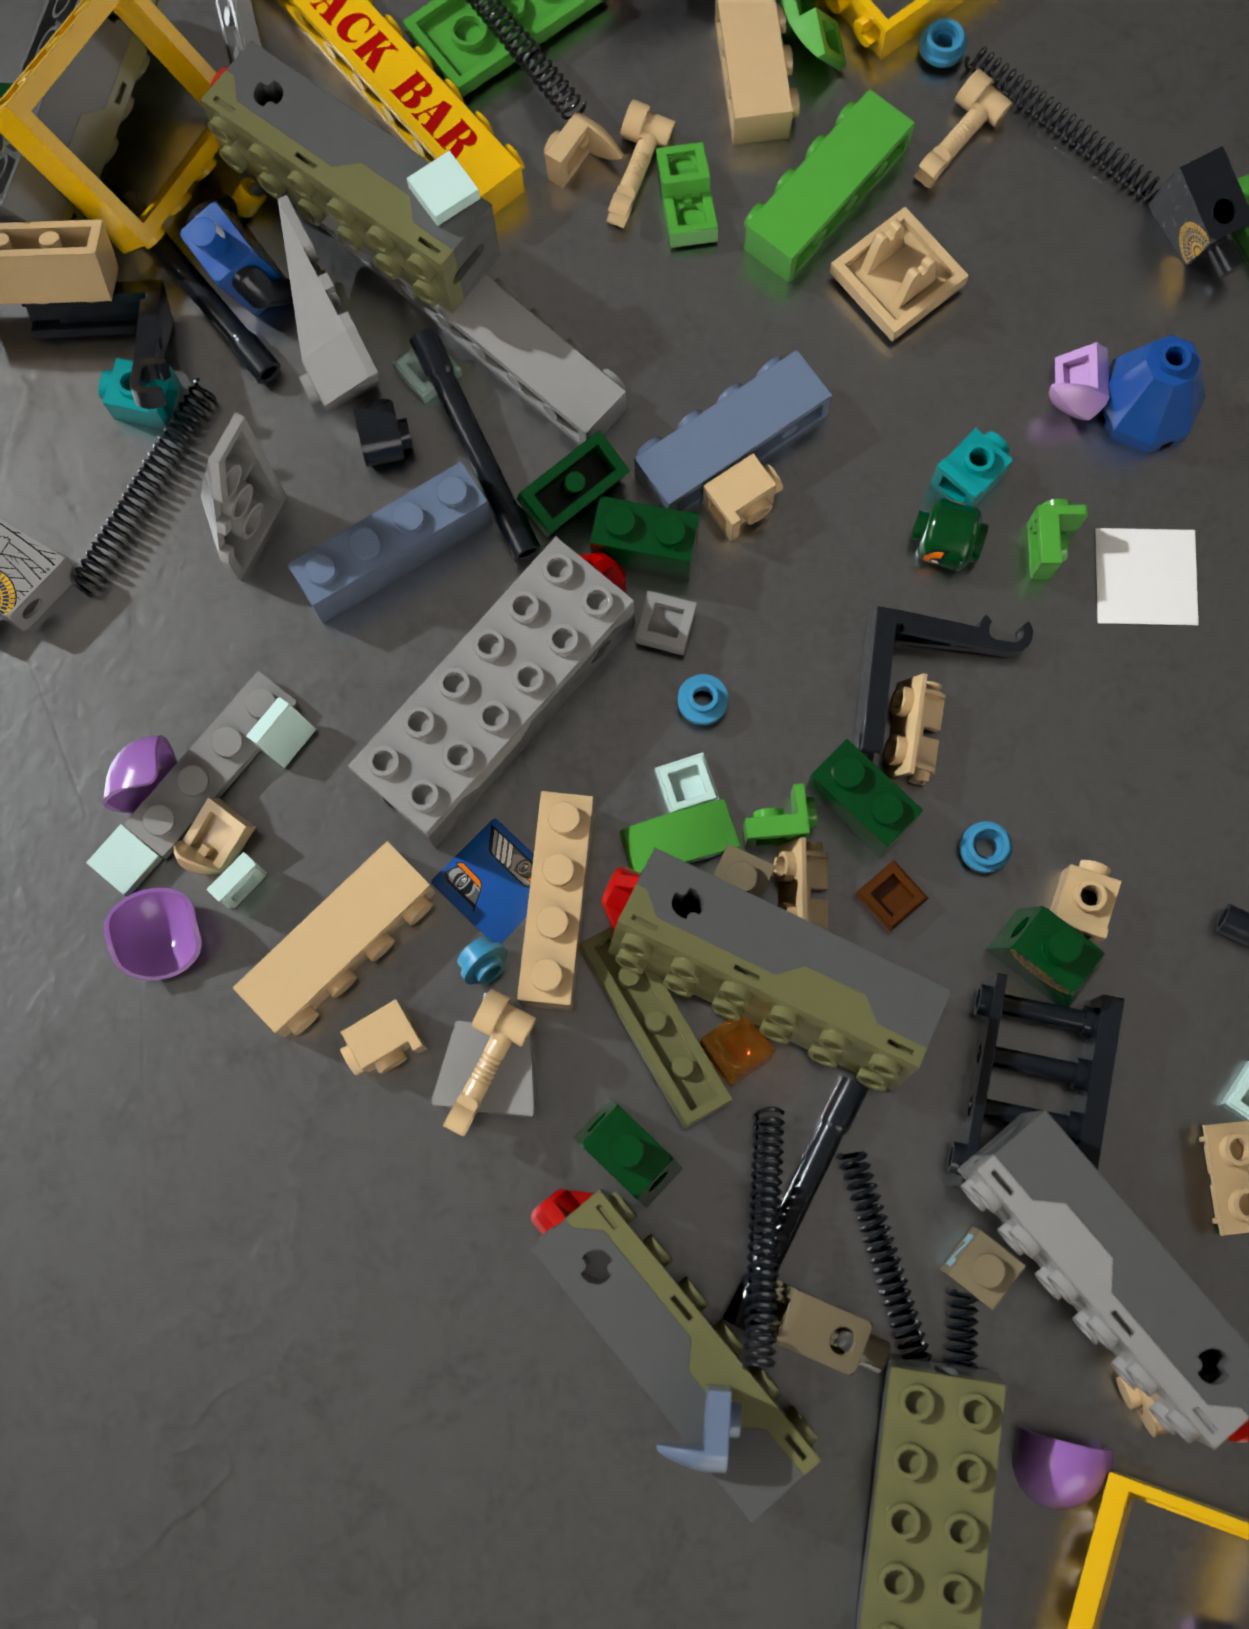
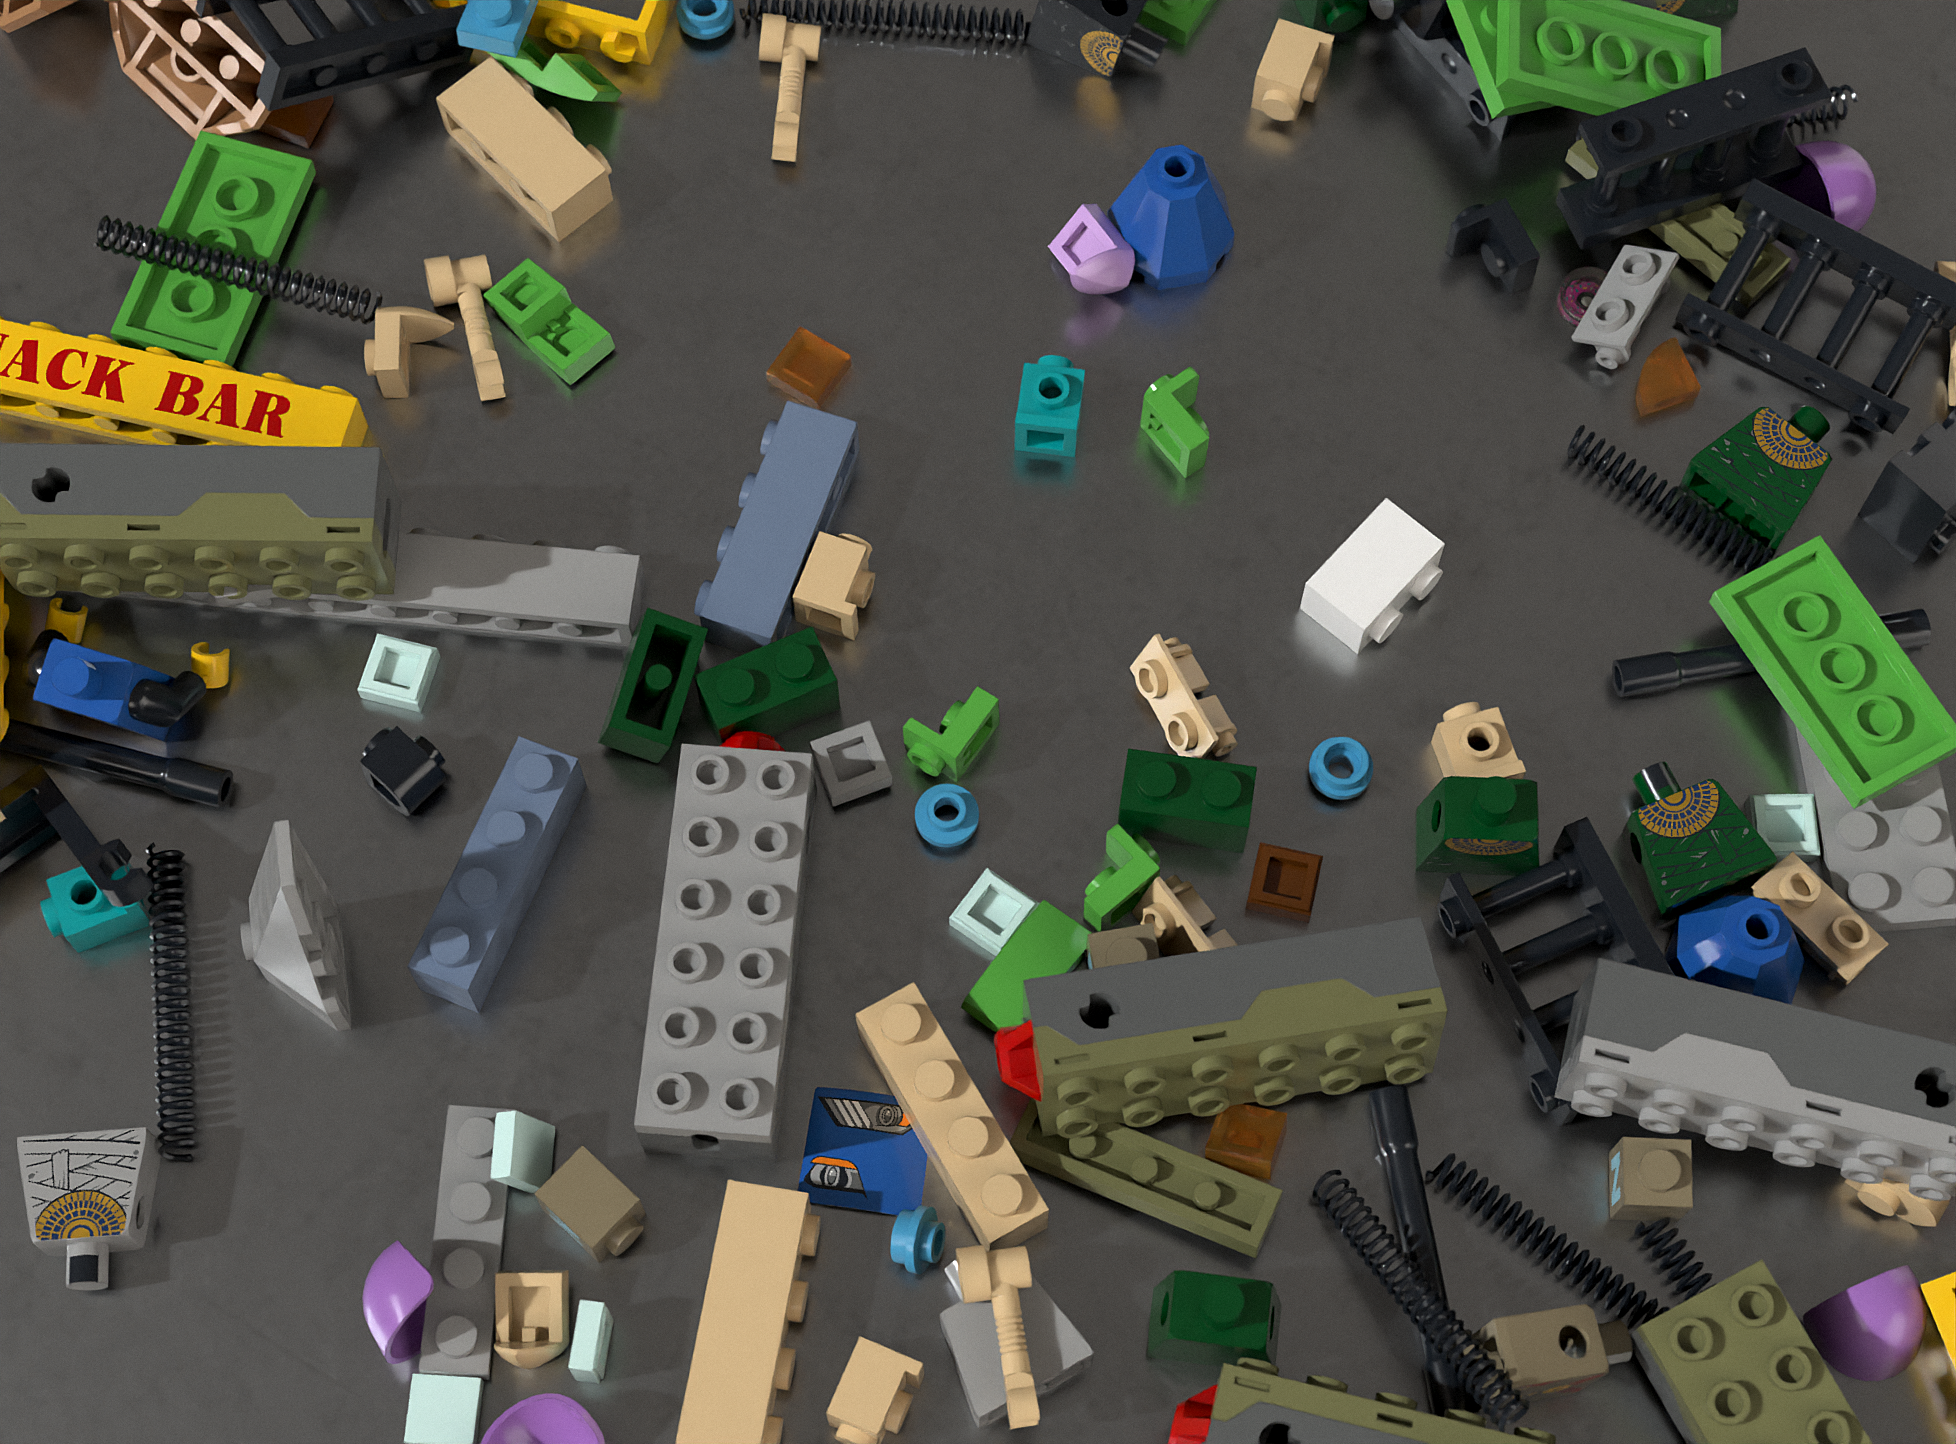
camera: 40 degrees left, 10 degrees down
light grey wedge [278,195,379,412] -> none
light aqua tile [406,151,480,226] -> none
black piece [409,328,541,560] -> none
bright green brick [744,89,915,283] -> none
tan plate [829,207,969,341] -> none
black hinge [853,606,1033,762] -> none
dark green head [910,498,989,571] -> none
white sticker [1095,528,1199,625] -> none
none -> dark tan brick [534,1145,646,1263]
none -> clear orange tile [766,326,851,410]
none -> bright green bracket [902,686,1000,782]
none -> white brick [1300,498,1445,655]
none -> dark green torso [1623,761,1778,928]
none -> blue cone [1664,896,1805,1004]

